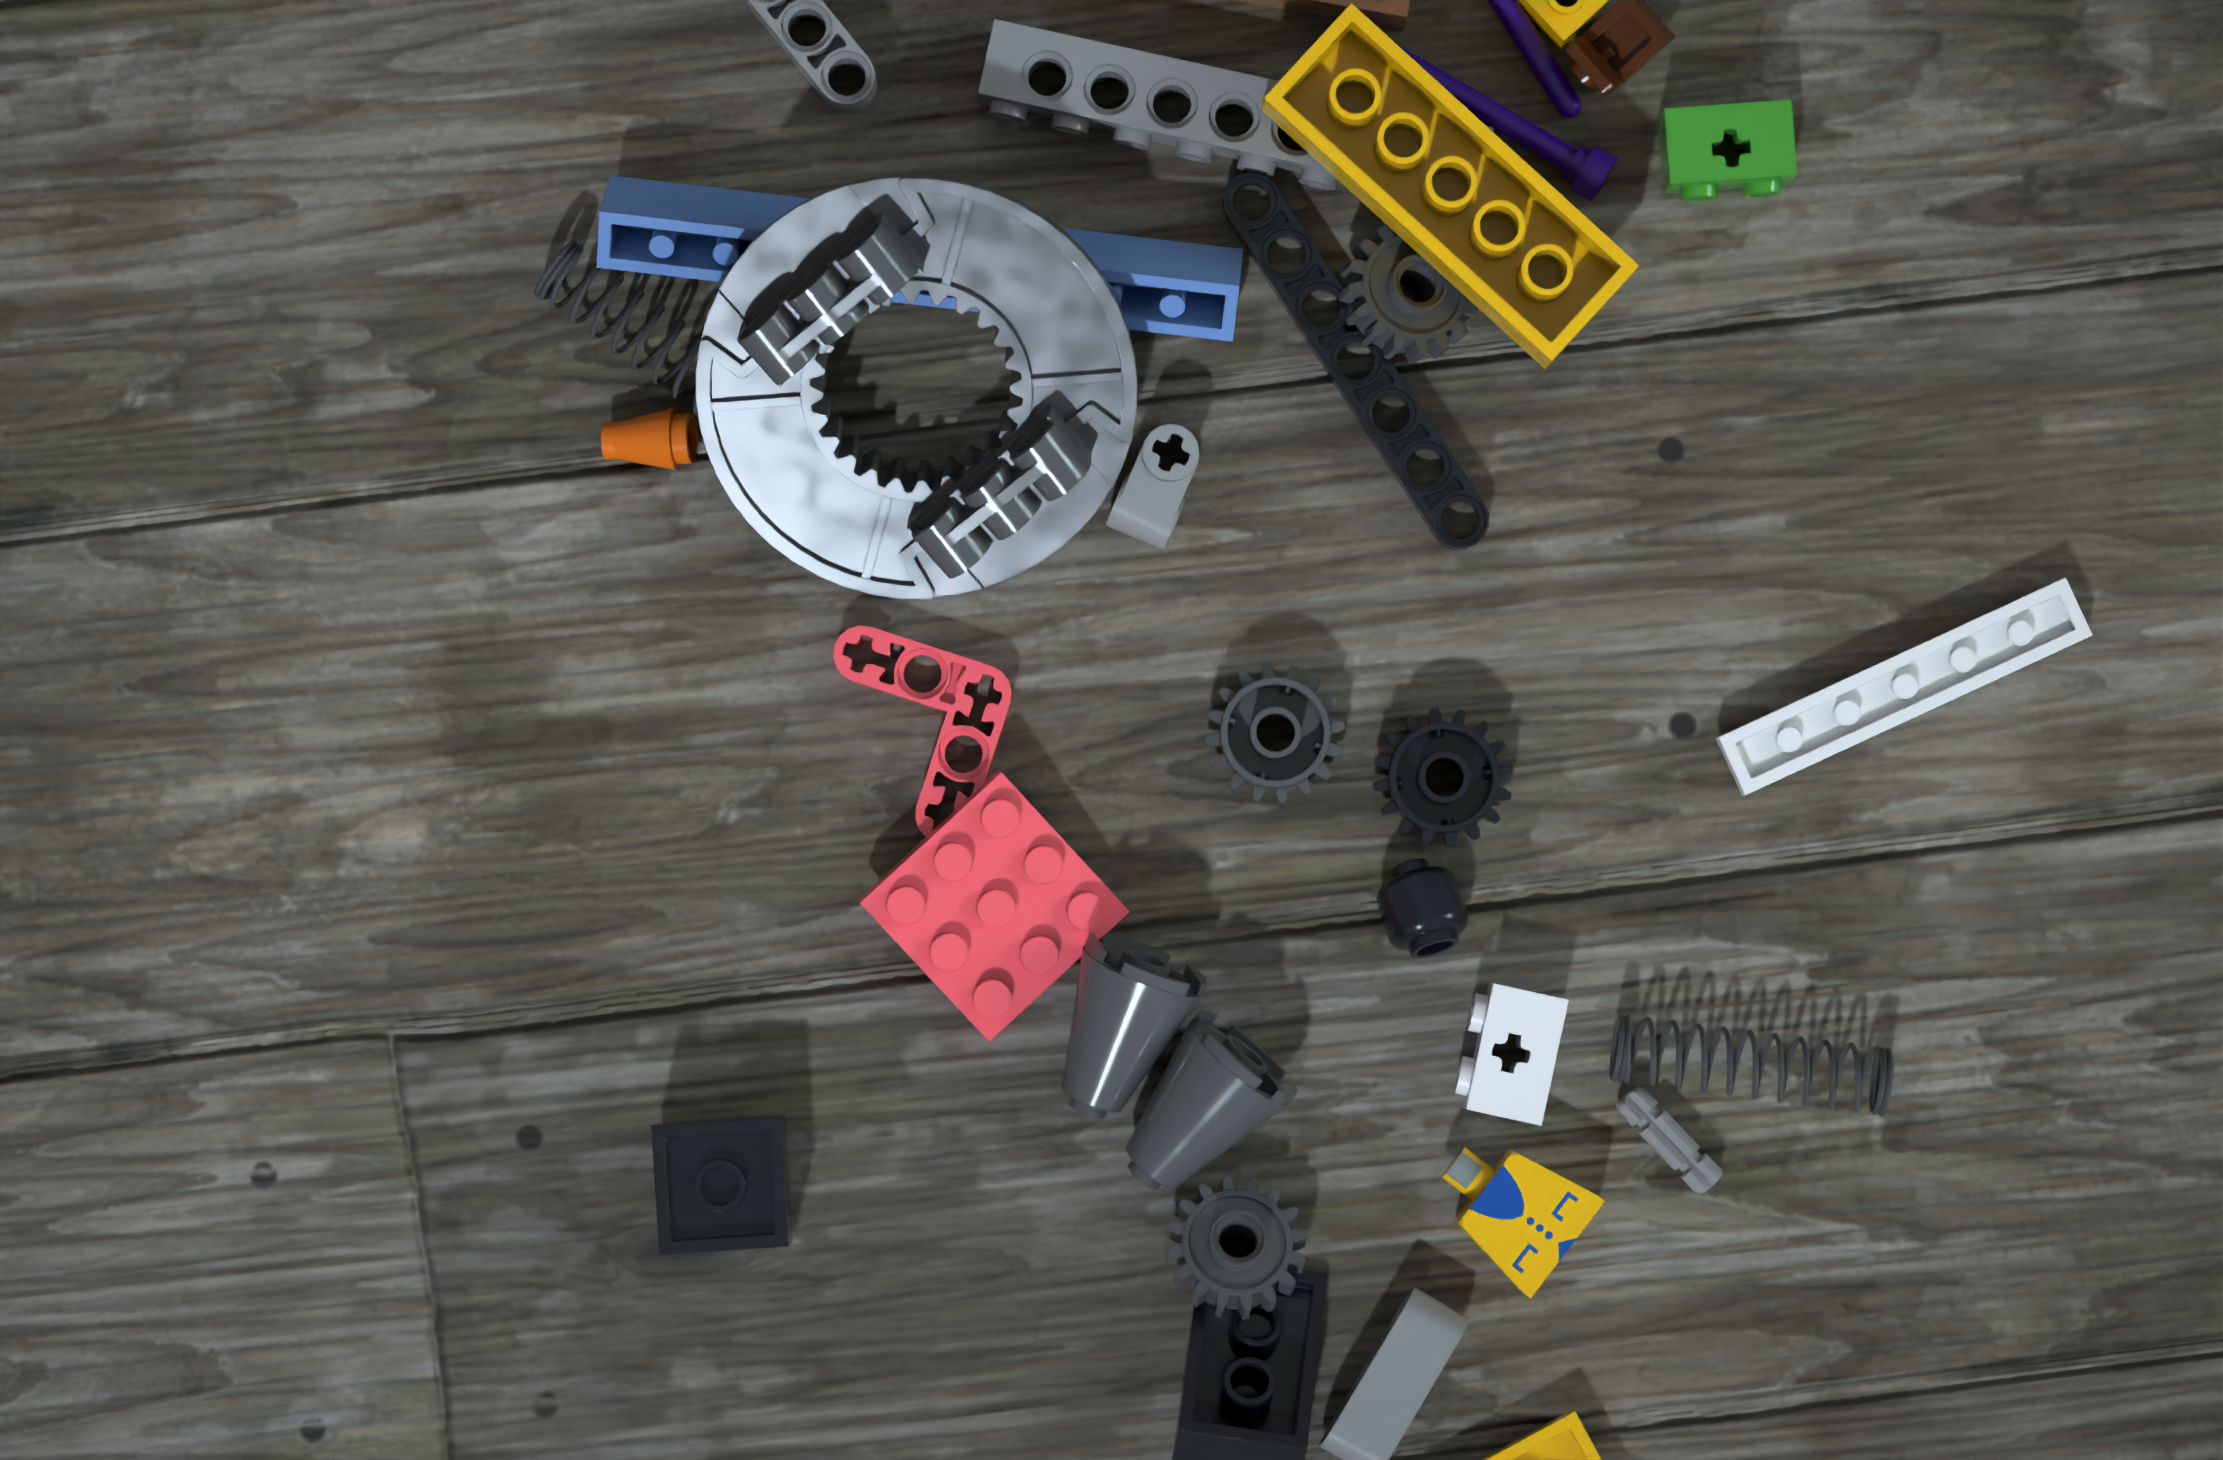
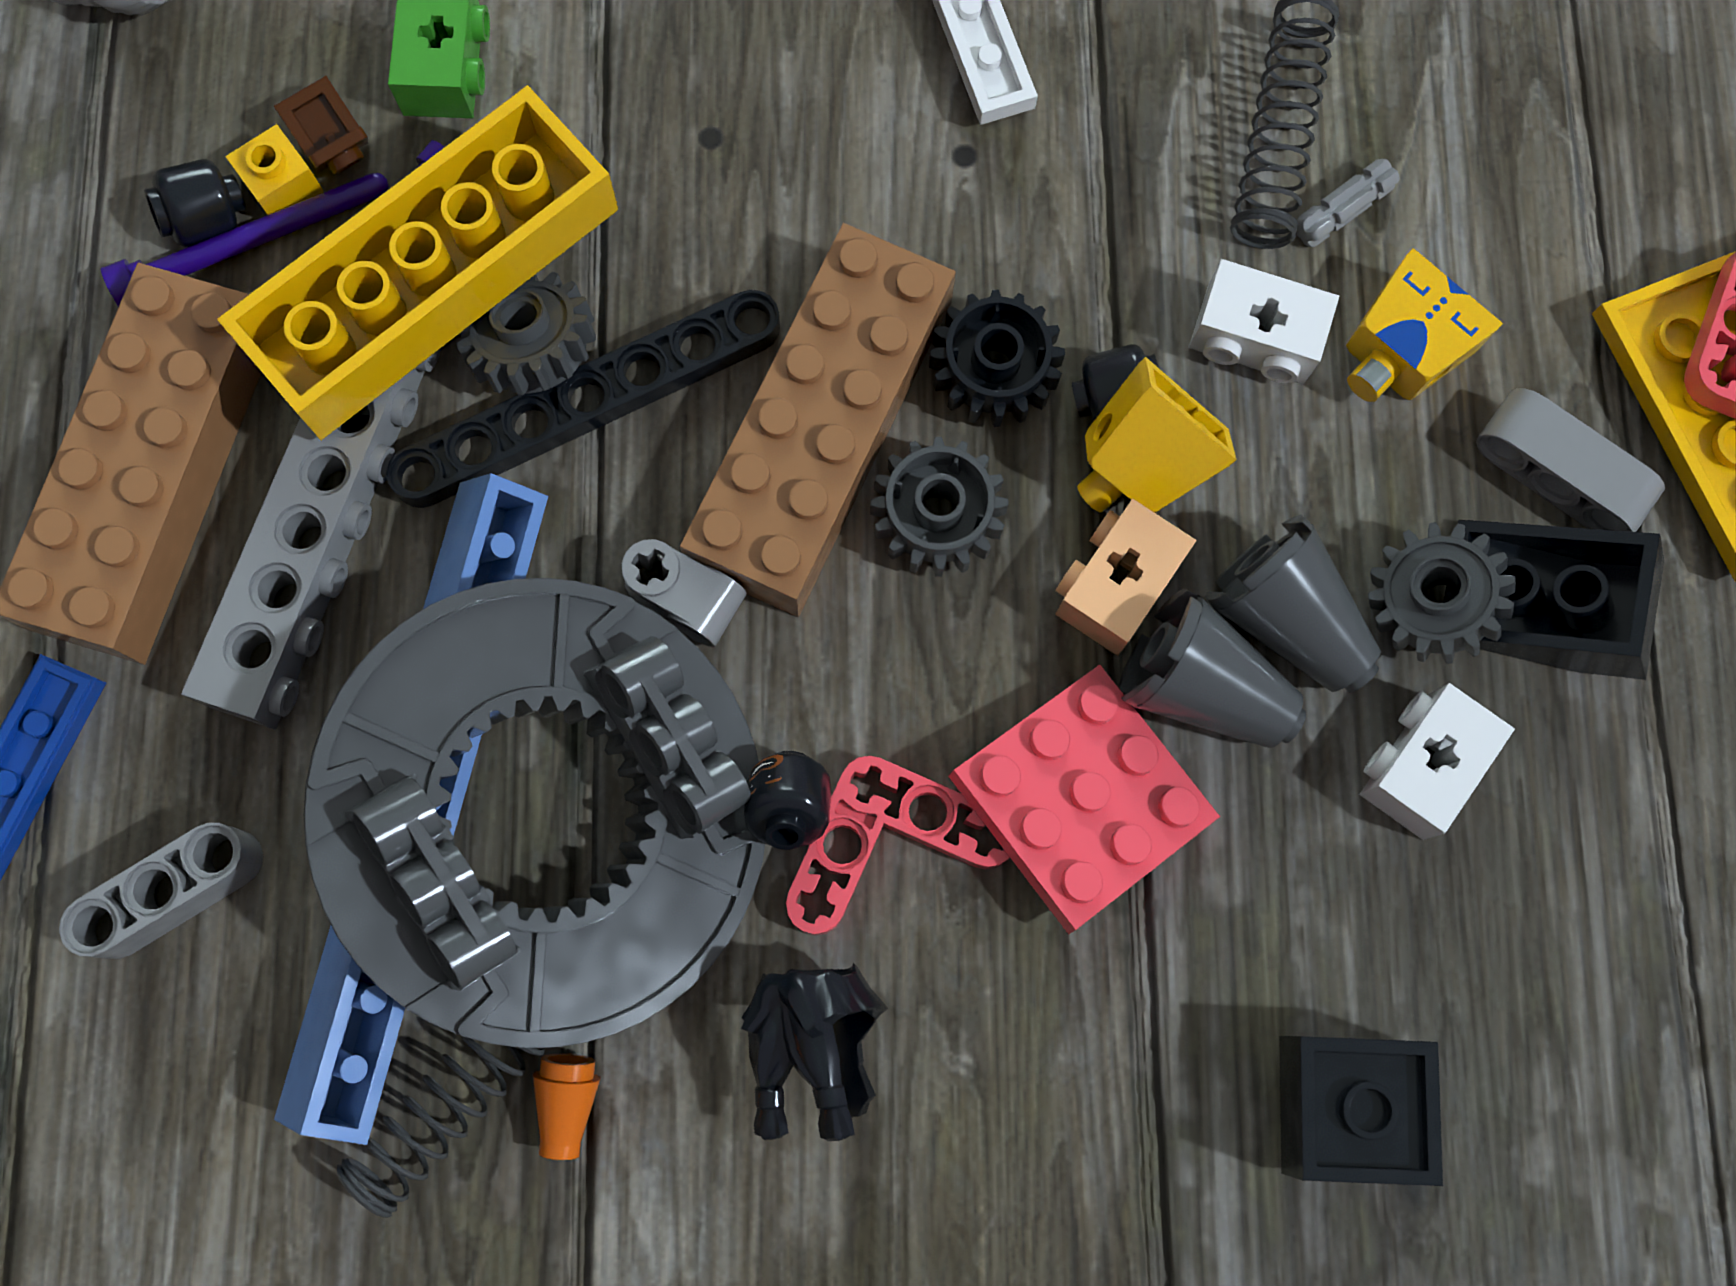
camera: 85 degrees left, 10 degrees down
none -> medium nougat brick [680,223,956,618]
none -> black piece [741,963,888,1141]
none -> black head [744,751,831,850]
none -> light nougat brick [1055,498,1197,656]
none -> yellow torso [1077,357,1236,512]
none -> white brick [1359,683,1515,840]

